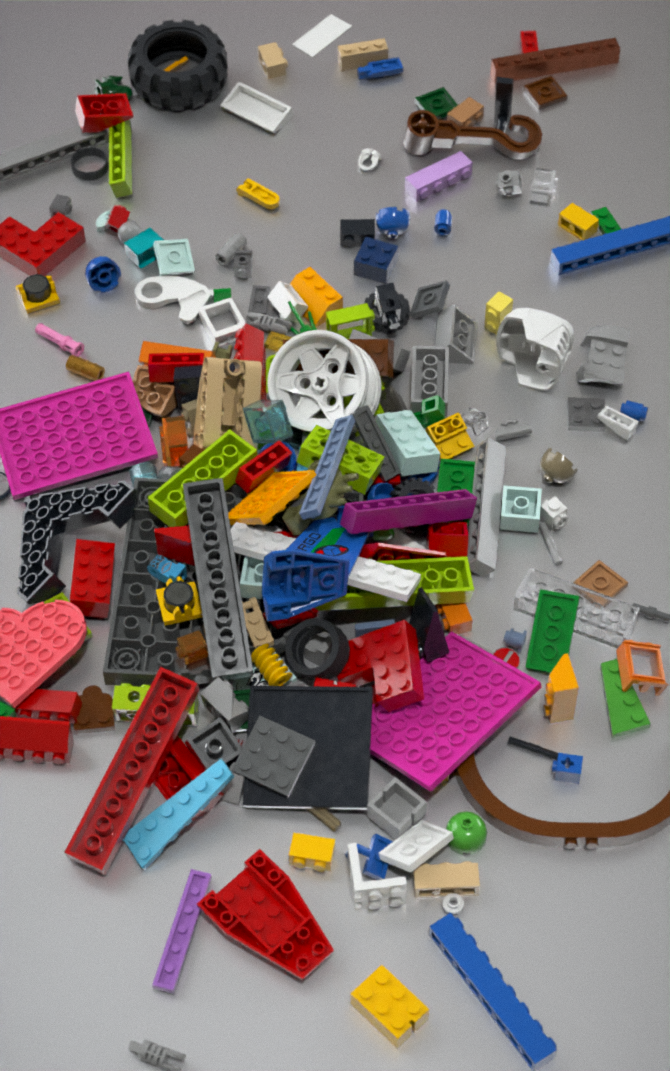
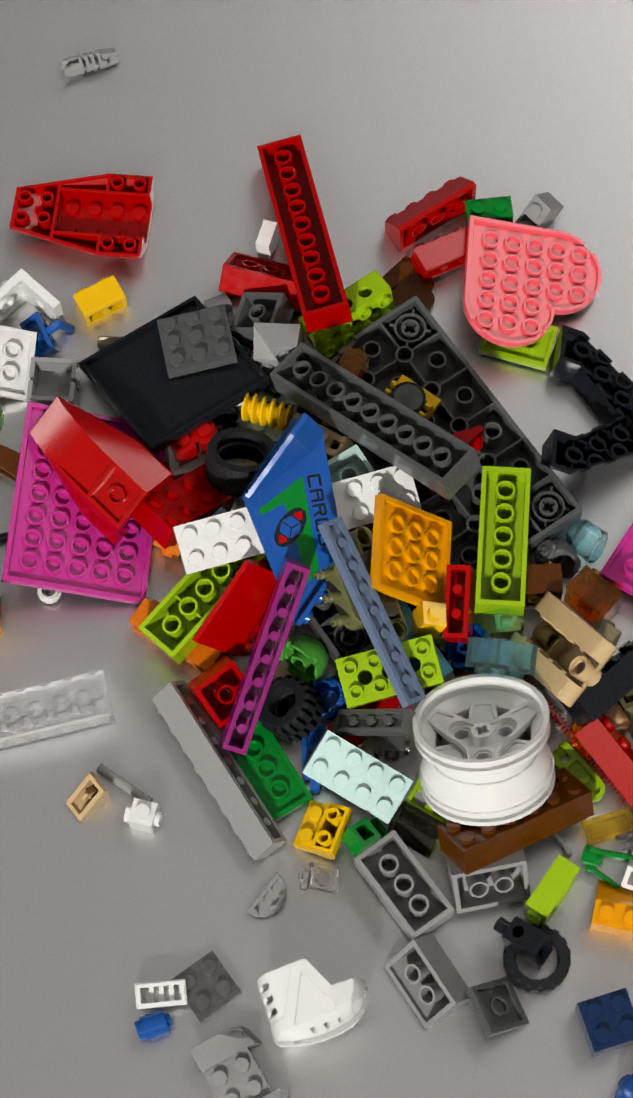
camera: 145 degrees right, 15 degrees up
red brick [70,539,115,618] -> none
medium azure wing [124,759,235,870] -> none
dark azure leg [147,555,187,583] -> none
medium lavender plate [152,869,212,994] -> none
black slope [409,587,450,662] -> none
piece [460,635,521,669] -> none
light yellow brick [484,291,513,335] -> none
light aqua brick [500,485,542,533] -> none
sand blue brick [503,628,527,653] -> none
green plate [525,589,580,673] -> none
dark tan cylinder [540,448,578,484] -> none
medium nougat tile [573,560,629,609] -> none
none -> red wedge [30,396,173,546]
none -> tan slope [66,772,111,821]
none -> white piece [255,220,280,261]
none -> yellow brick [412,601,447,637]

